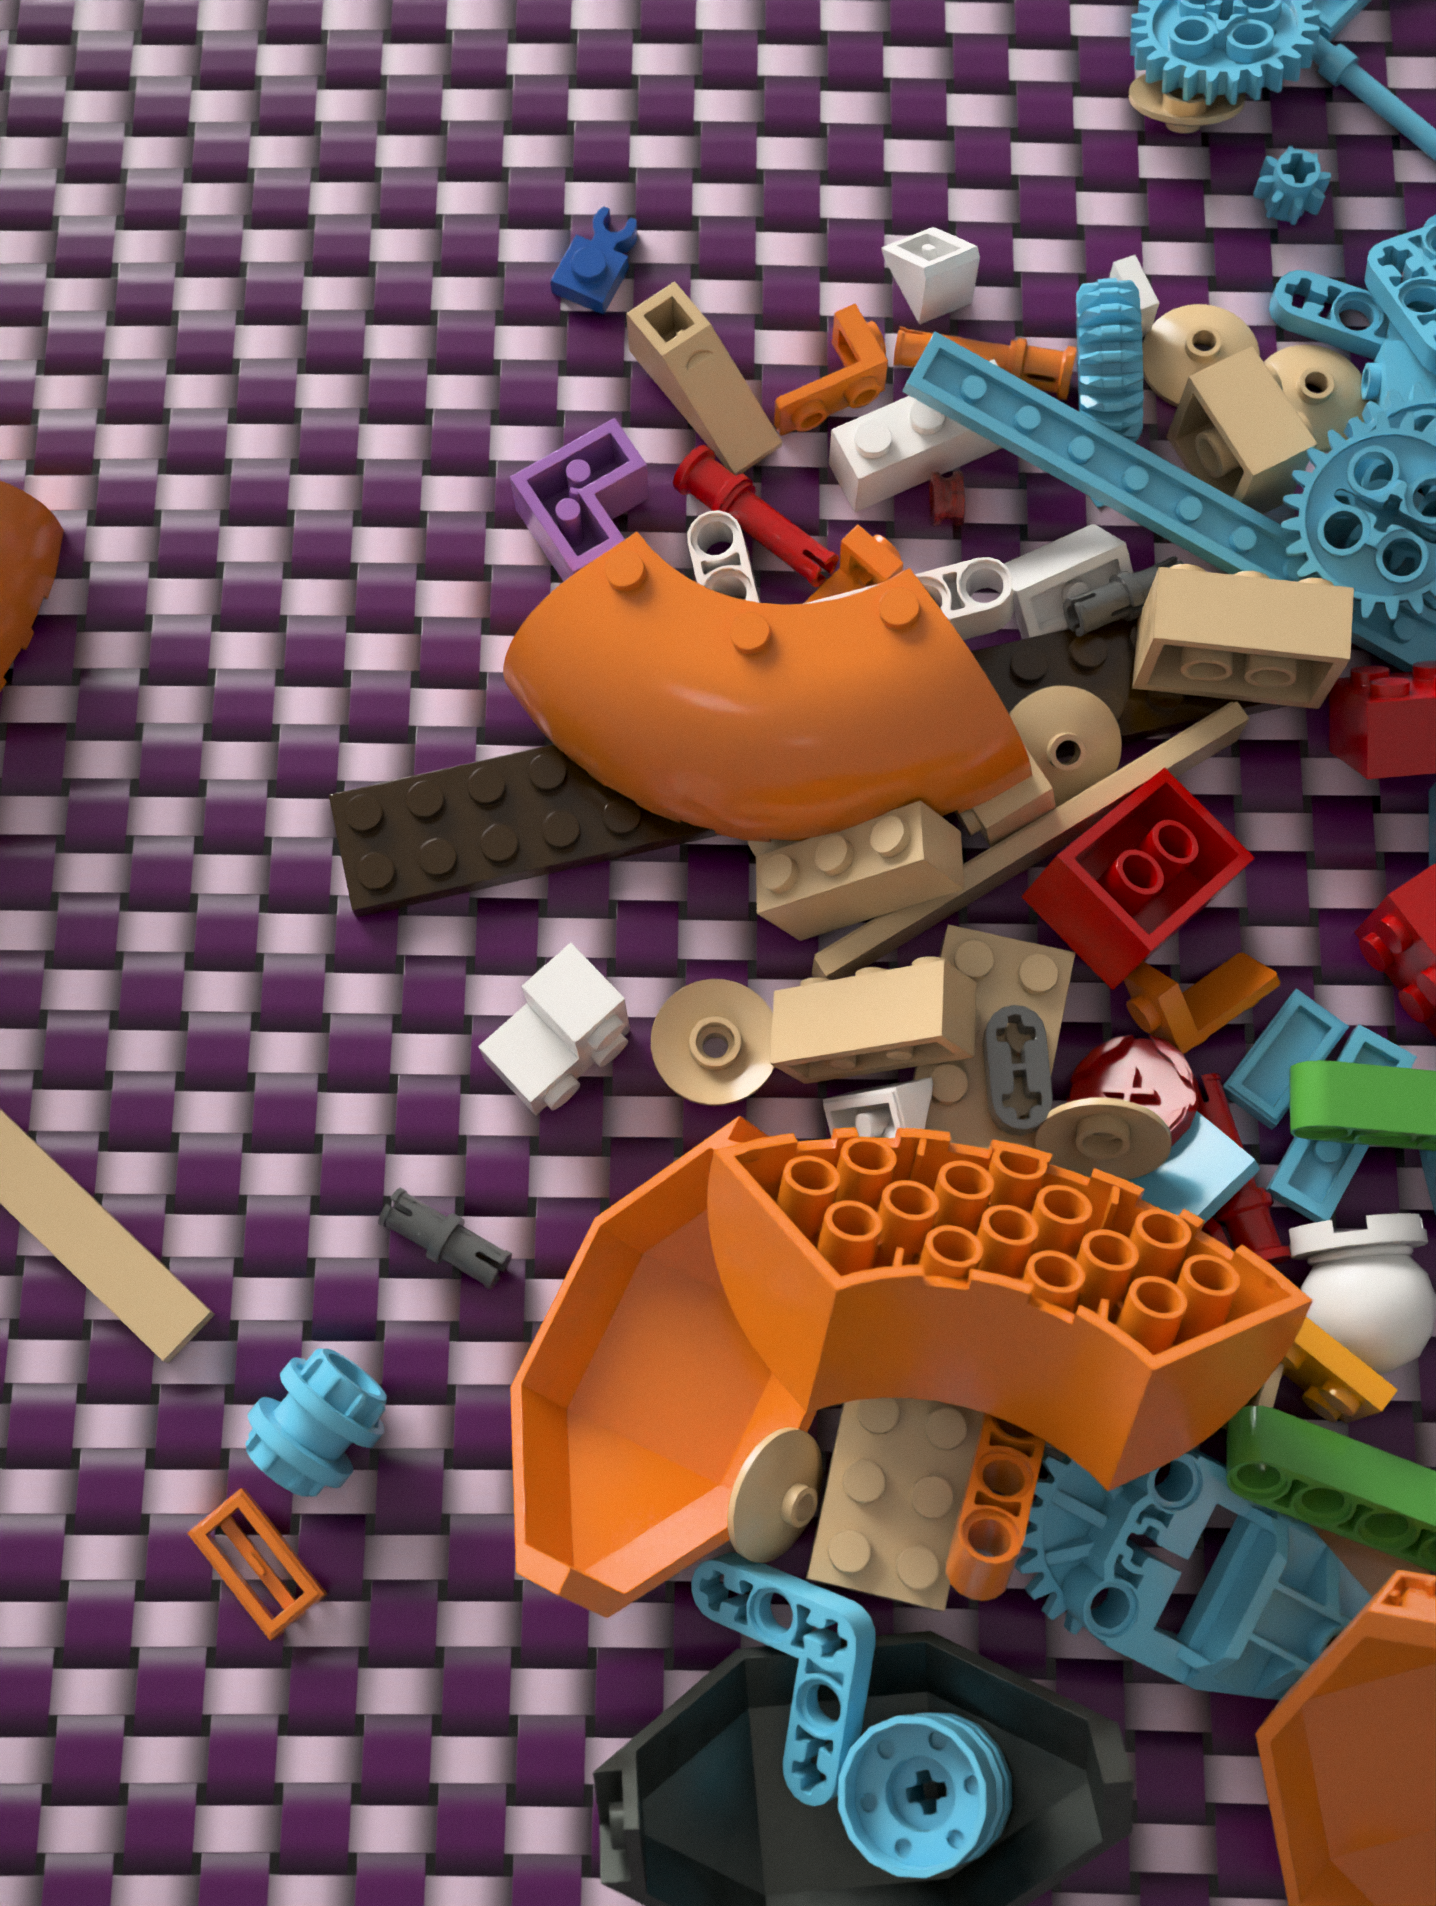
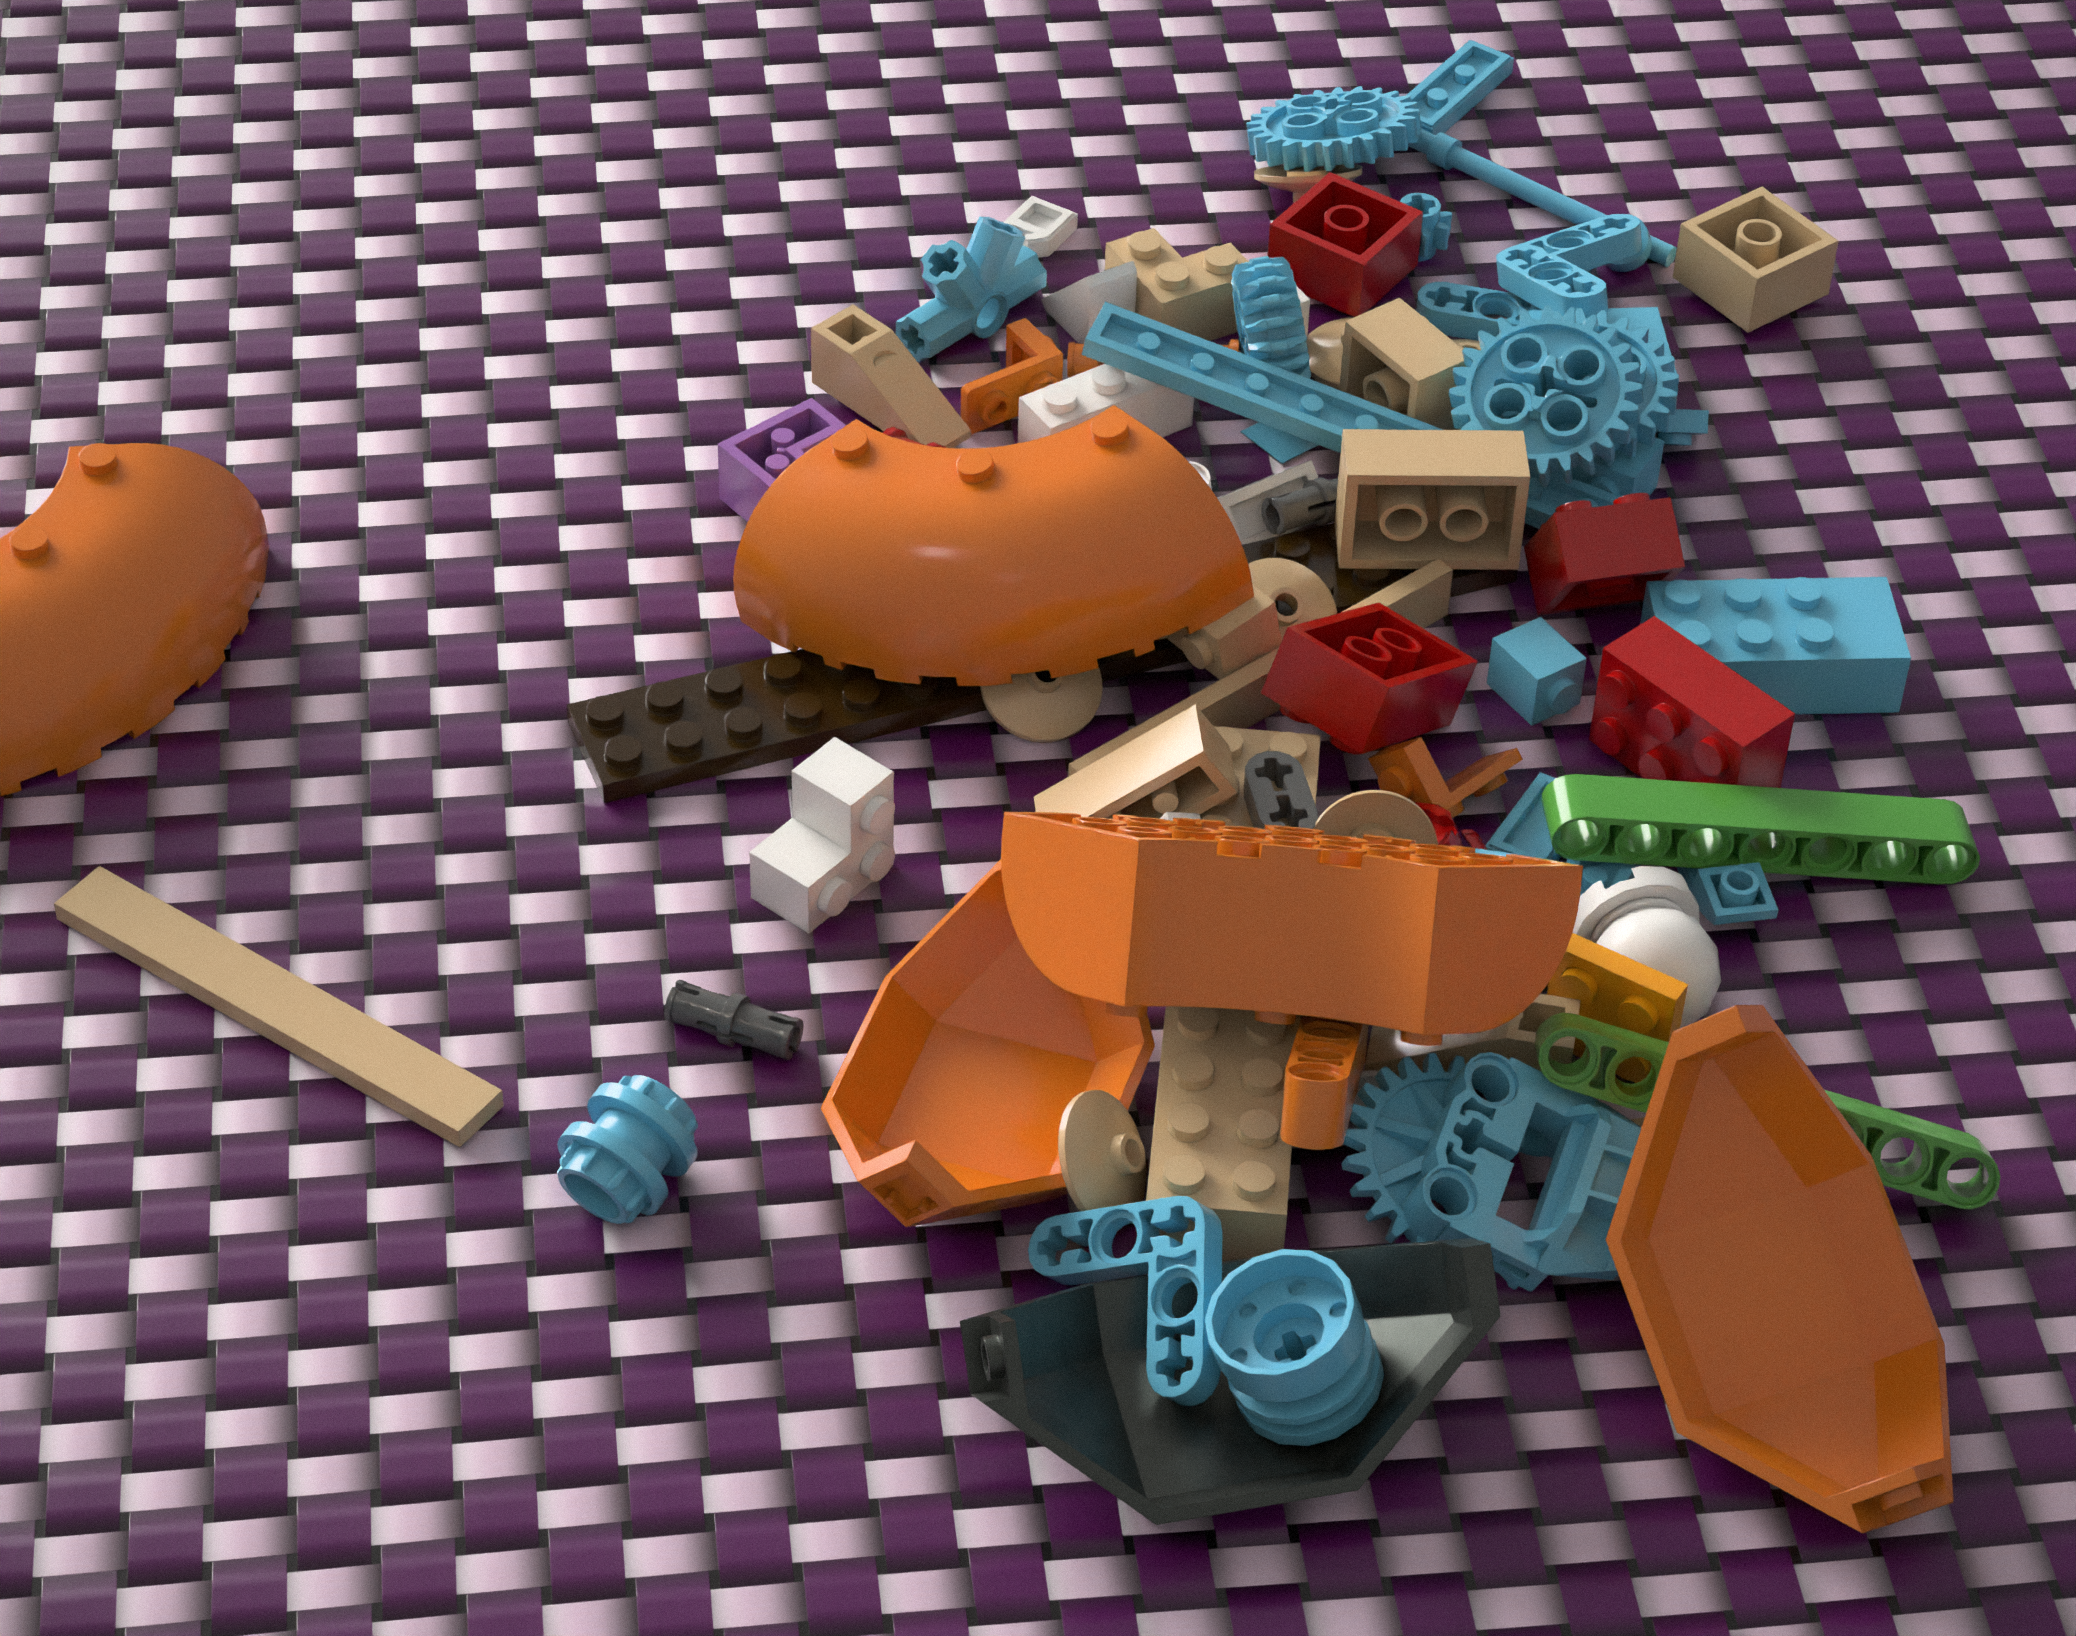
camera: 10 degrees left, 30 degrees down
orange tile [187,1488,328,1641] -> none
blue plate [550,206,638,315] -> none
tan dish [651,979,775,1106] -> none
tan brick [756,800,964,941] -> none
none -> medium azure piece [896,216,1047,363]
none -> white tile [1004,196,1078,258]
none -> tan brick [1105,228,1249,341]
none -> red brick [1267,172,1423,317]
none -> medium azure brick [1486,617,1587,726]

